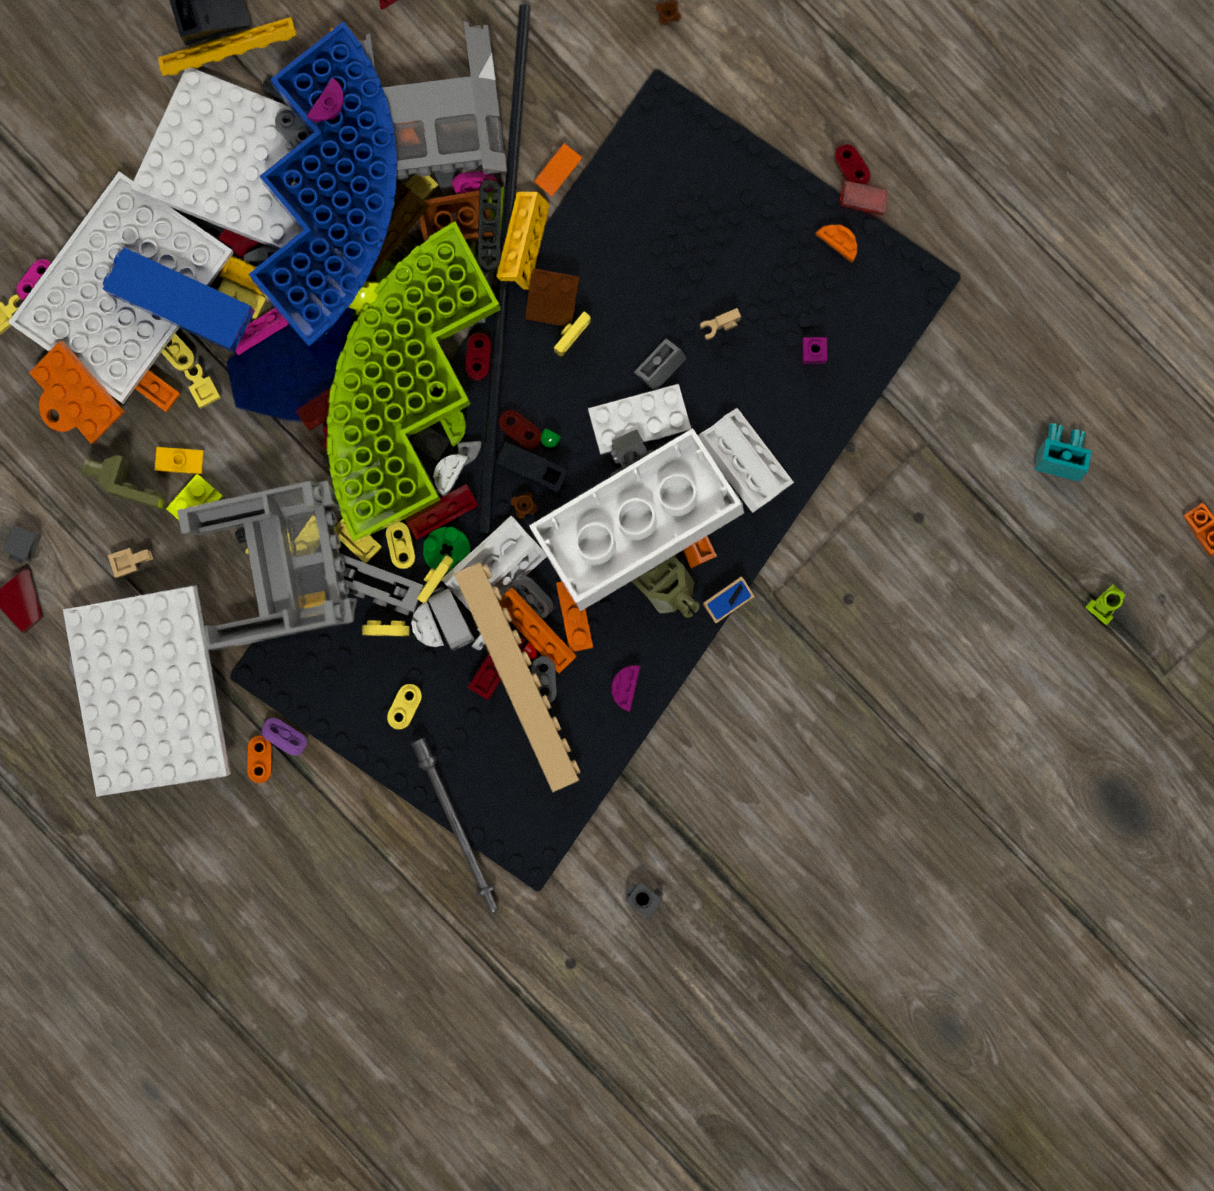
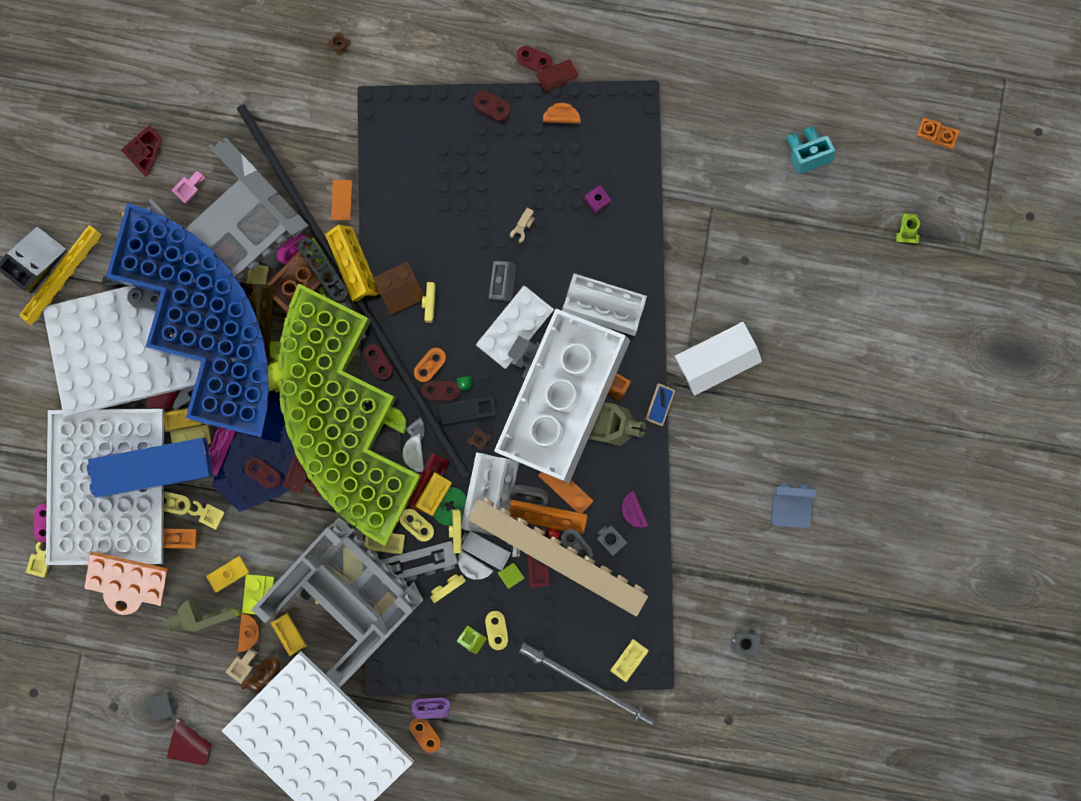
camera: 30 degrees left, 0 degrees up
magenta plate [307,78,344,122] -> none
none -> bright pink plate [171,171,205,204]
none -> orange plate [238,613,260,652]
none -> reddish brown hair [241,657,281,694]
none -> clear red plate [245,458,281,489]
none -> yellow plate [271,613,307,656]
none -> orange plate [414,348,446,382]
none -> yellow plate [415,472,452,516]
none -> lime slope [457,625,487,654]
none -> clear red plate [474,91,510,120]
none -> lime slope [498,562,524,589]
none -> dark grey brick [596,525,627,556]
none -> light yellow plate [610,639,649,682]
none -> white slope [675,322,762,396]
none -> sand blue bracket [771,483,816,528]

